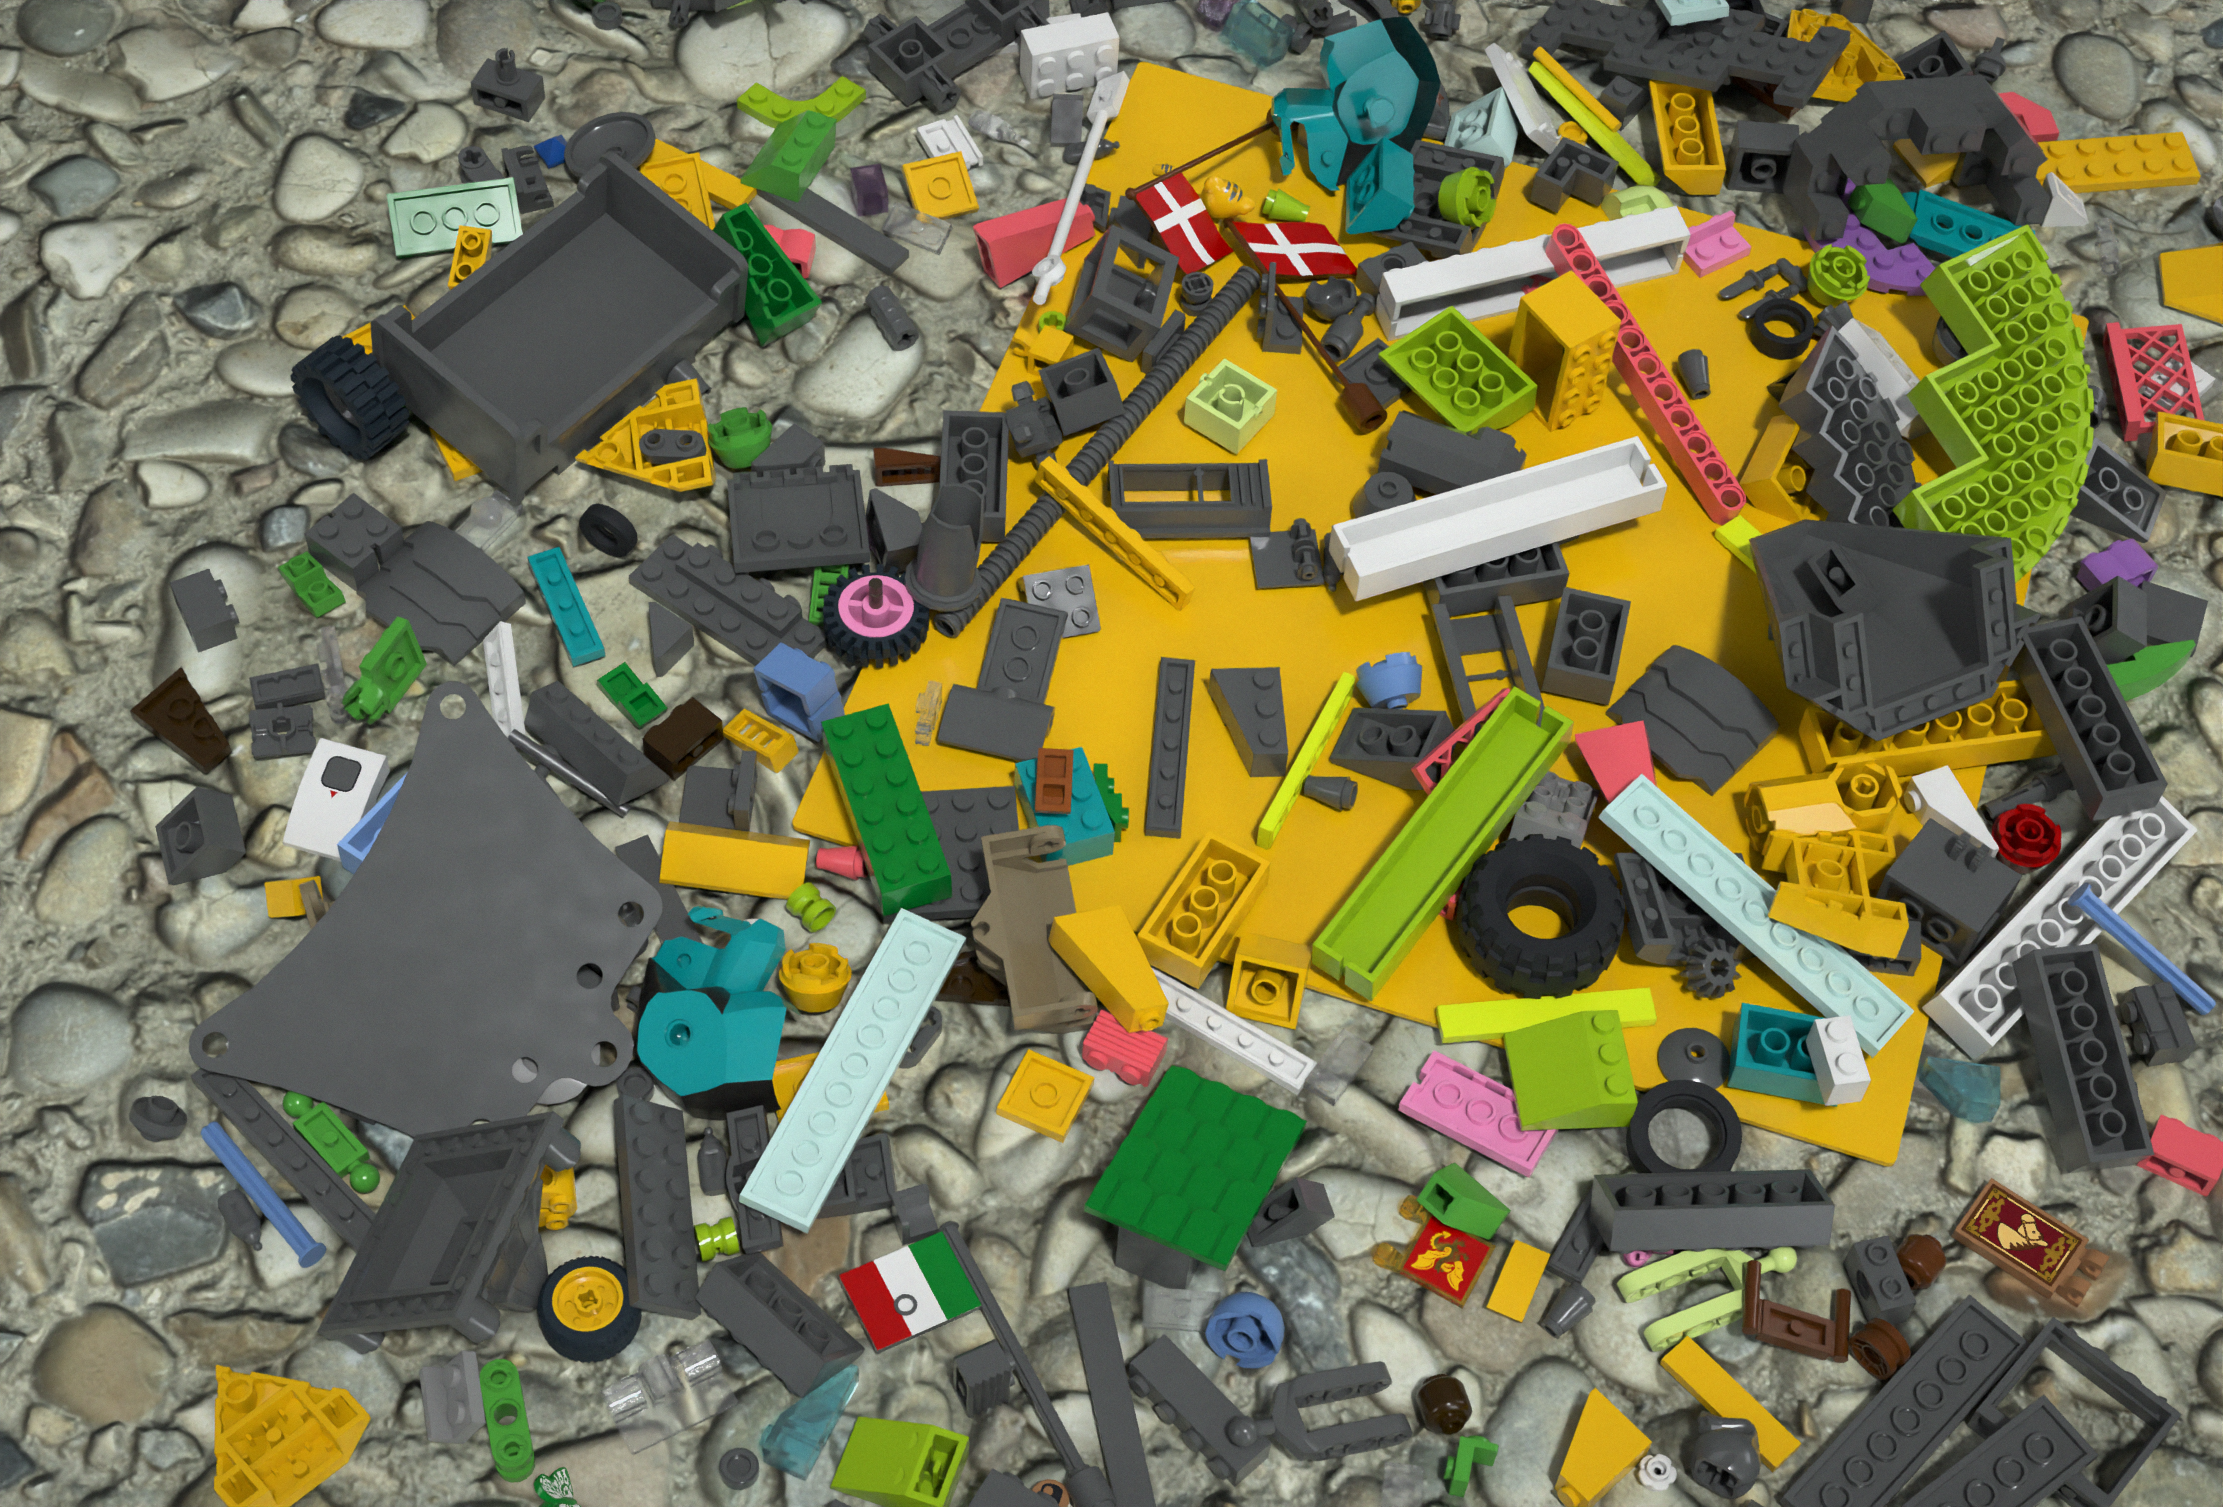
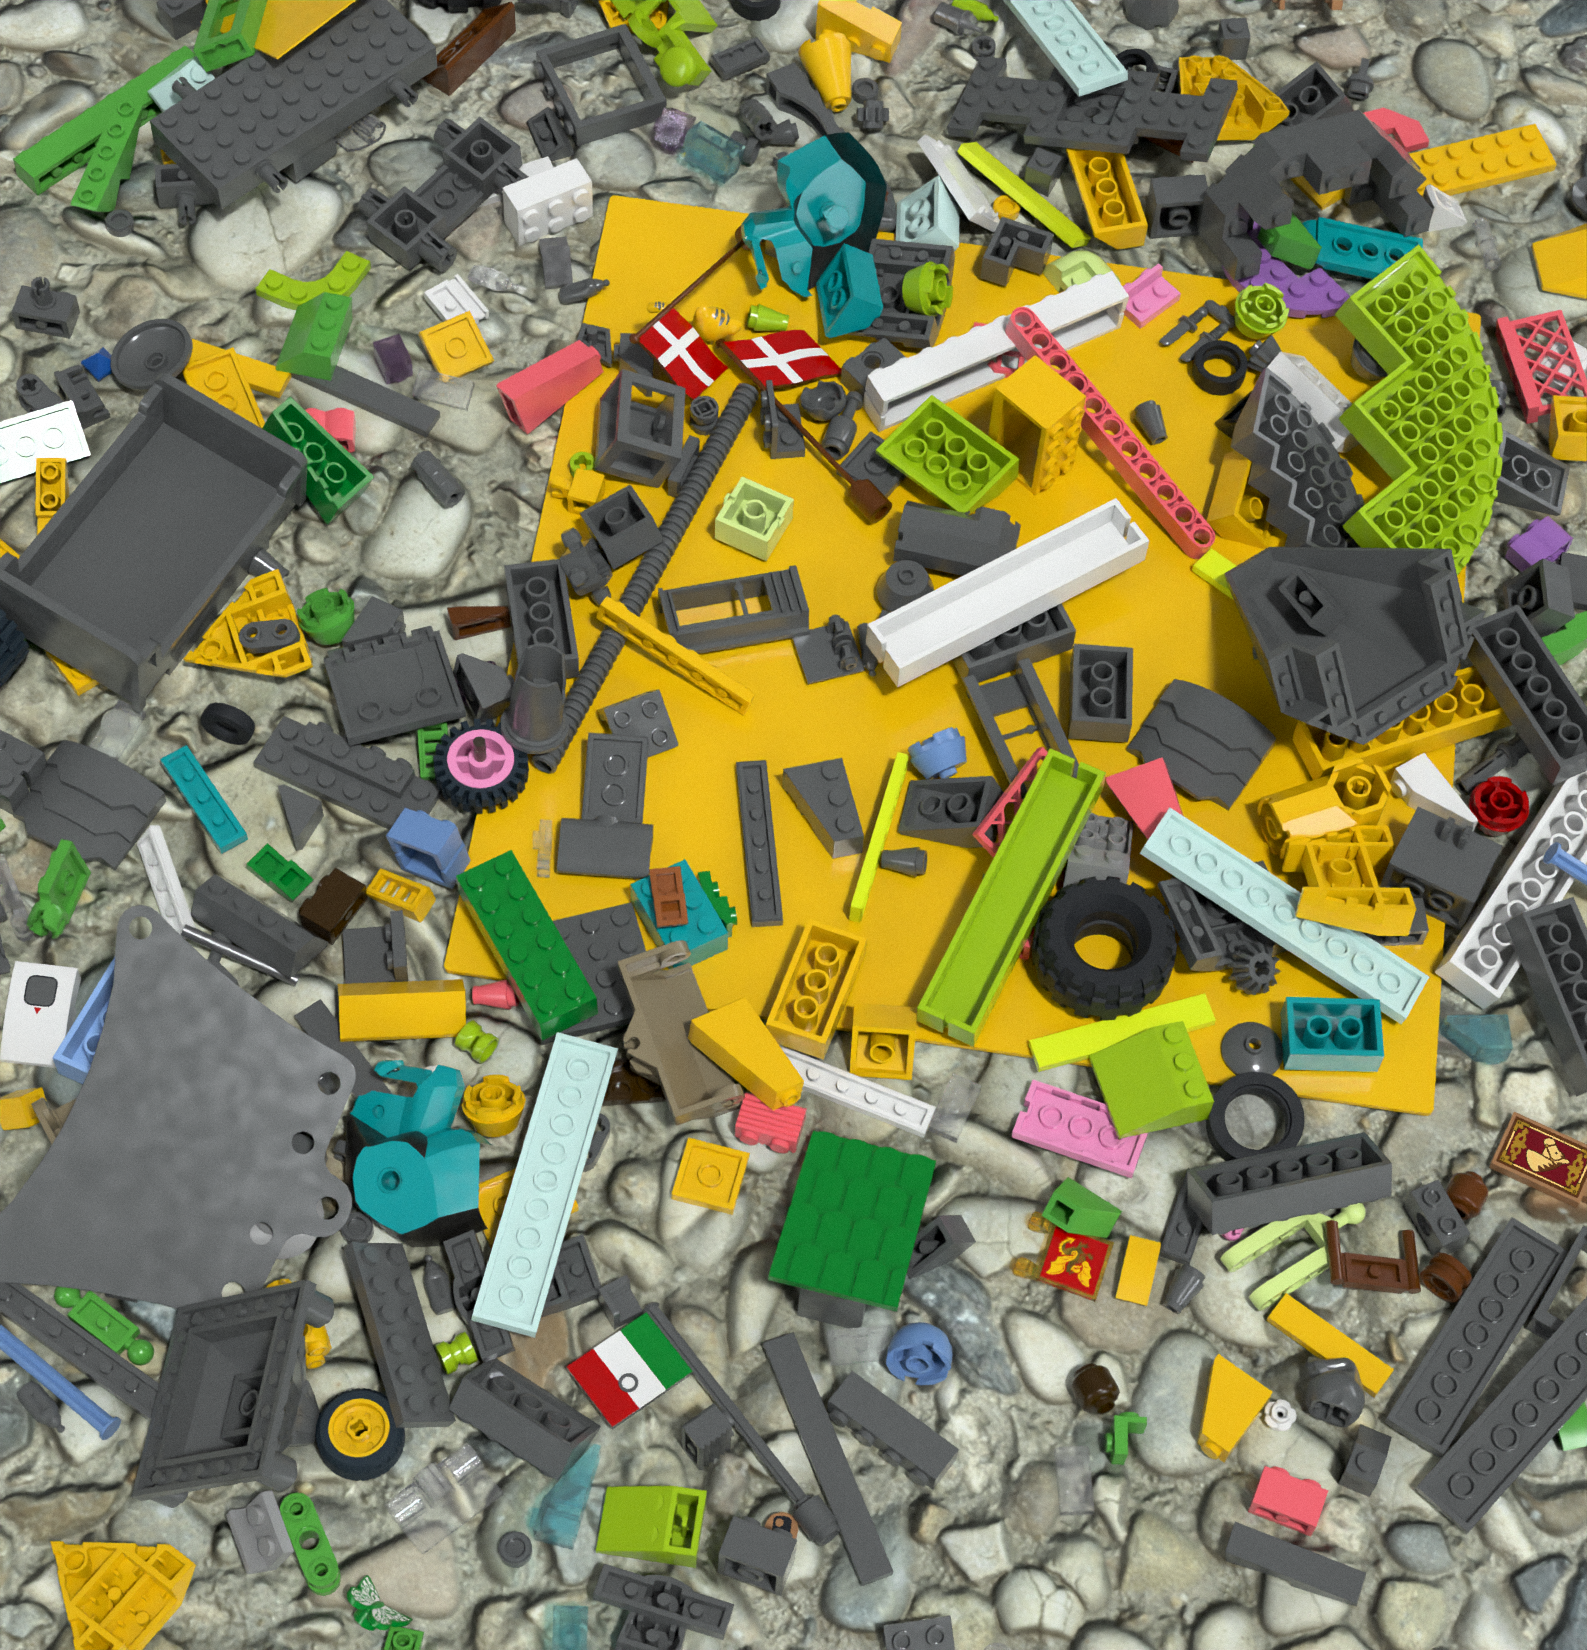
camera: 10 degrees left, 5 degrees up
white bar [1032,71,1130,305] -> none
dark grey piece [1228,1361,1413,1461] -> none
yellow bar [1533,47,1622,132] -> none
white brick [1806,1015,1871,1106] -> none

